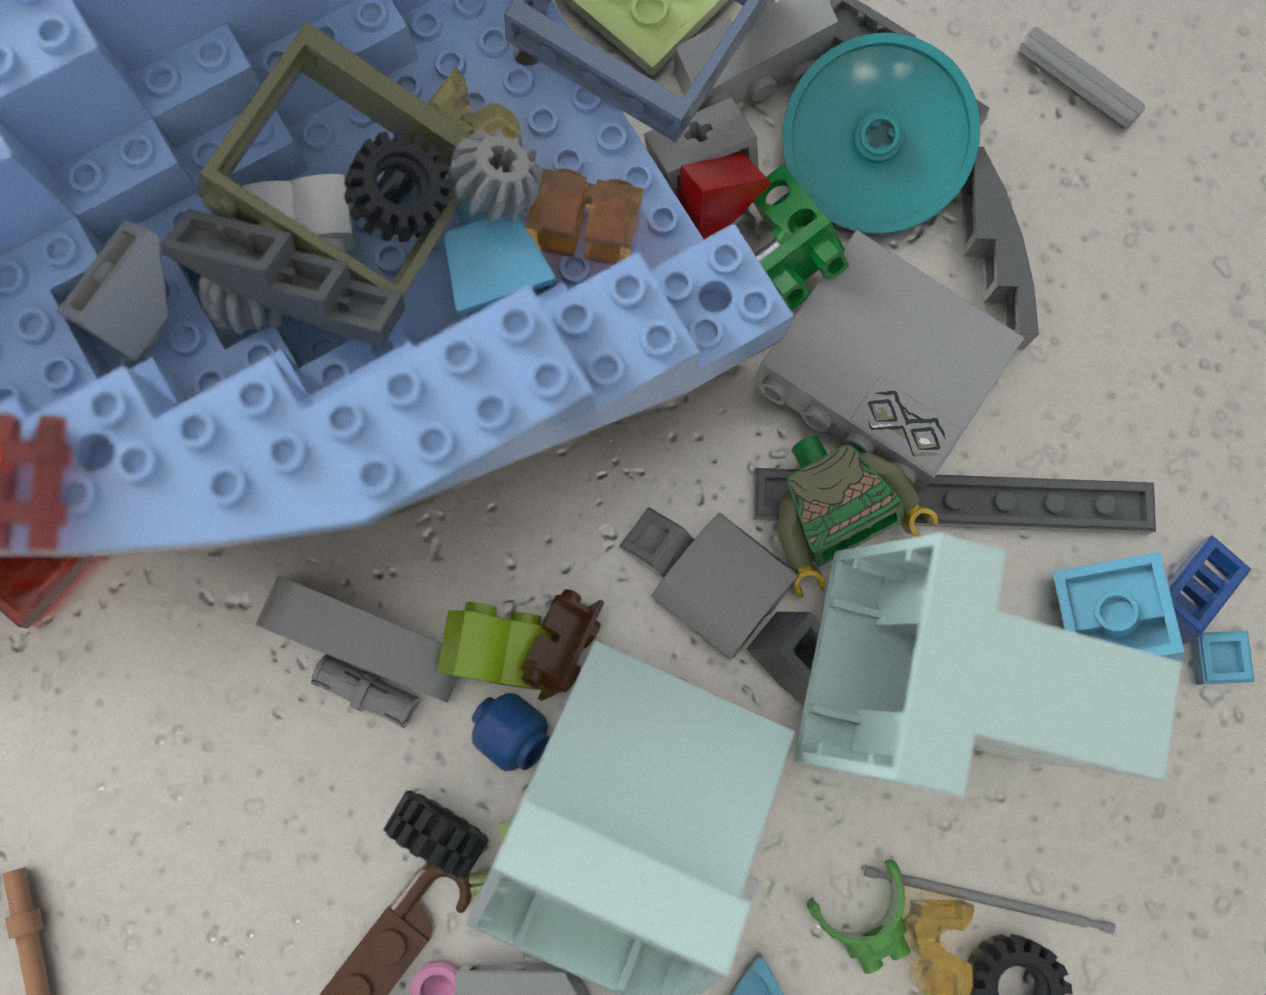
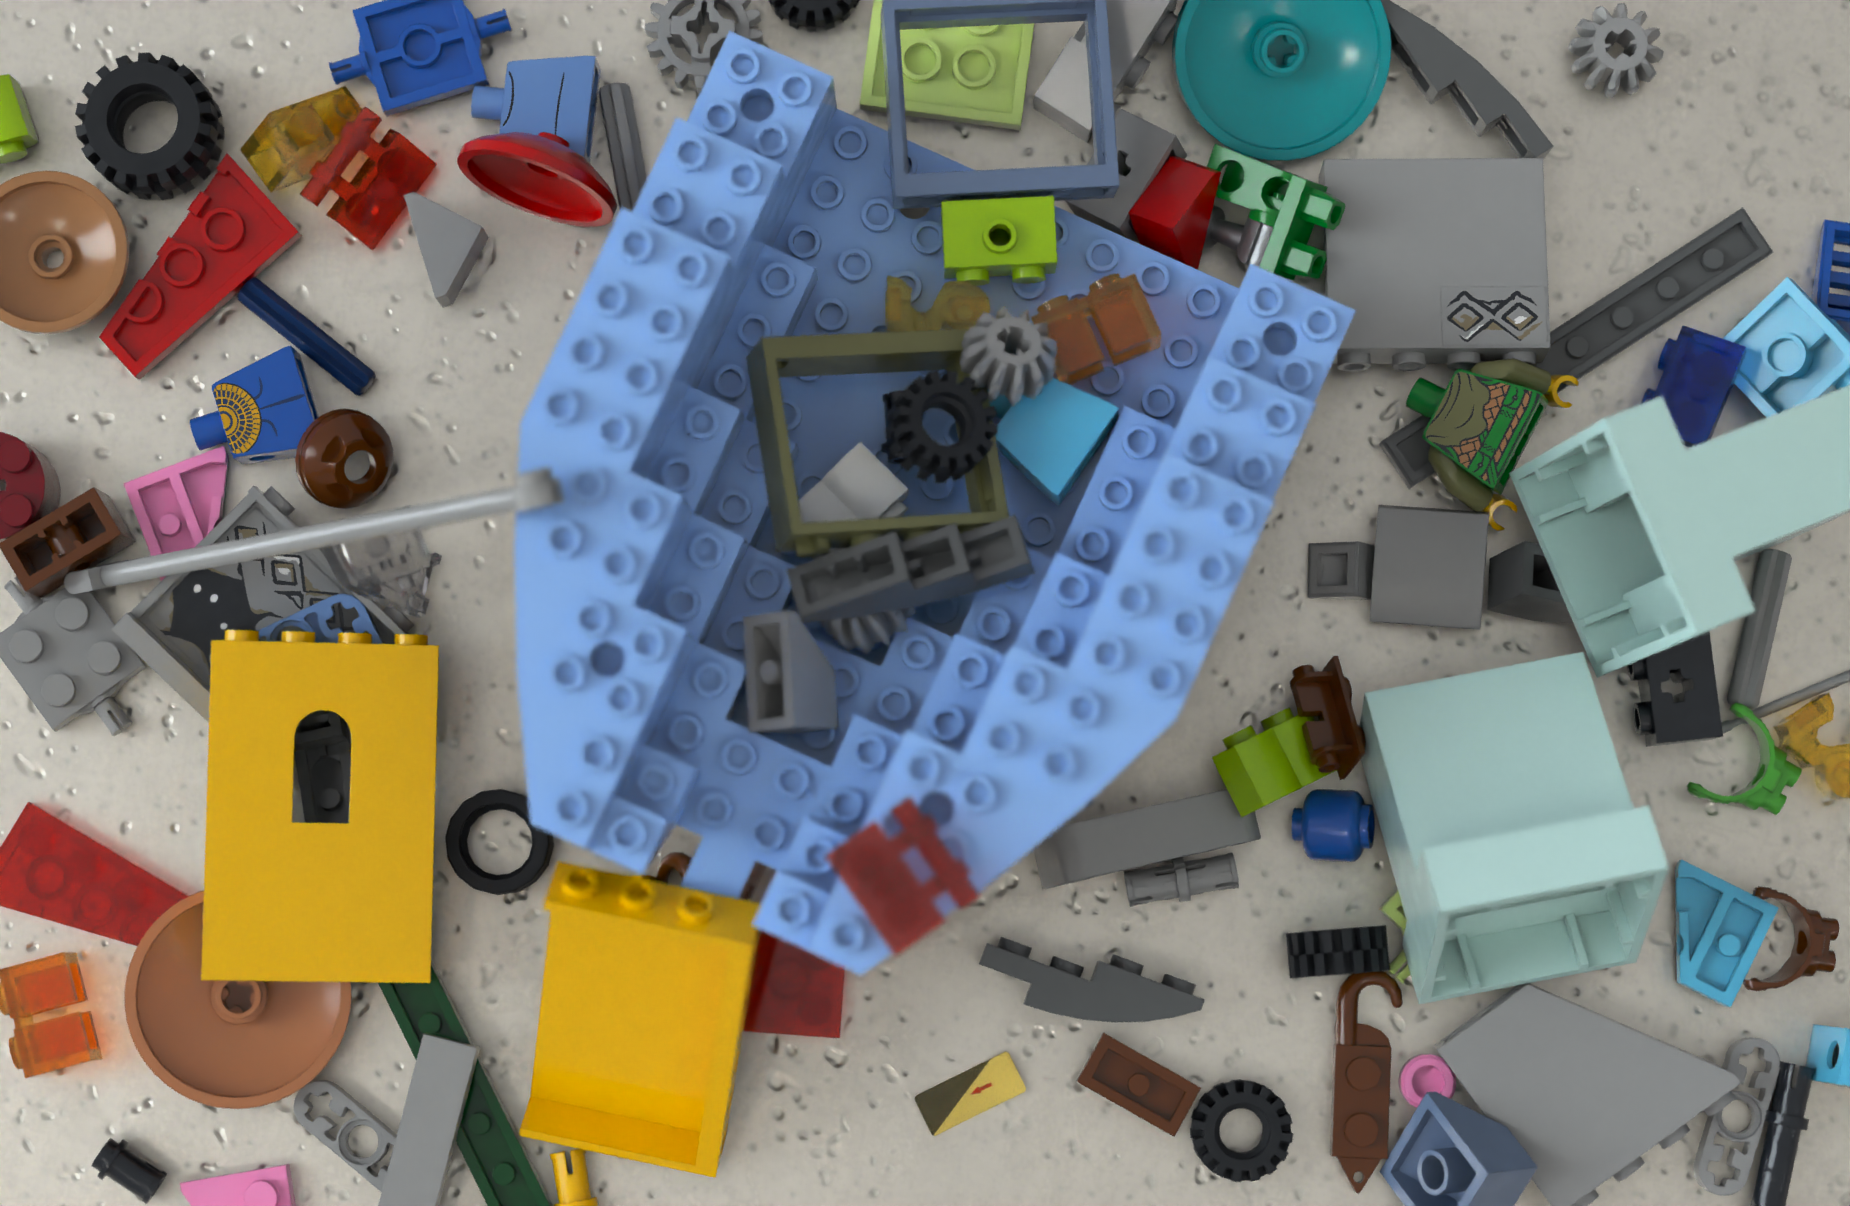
camera: 30 degrees left, 5 degrees up
none -> clear yellow sticker [915,1052,1026,1136]
none -> lime brick [941,196,1057,286]
none -> dark grey slope [979,937,1205,1022]
none -> reddish brown plate [1076,1033,1201,1137]
none -> black tyre [1190,1079,1293,1182]
none -> light grey gear [1568,3,1663,98]
none -> black brick [1627,631,1723,747]
none -> clear blue bracket [1640,325,1747,447]
none -> light grey axle [1727,549,1792,710]

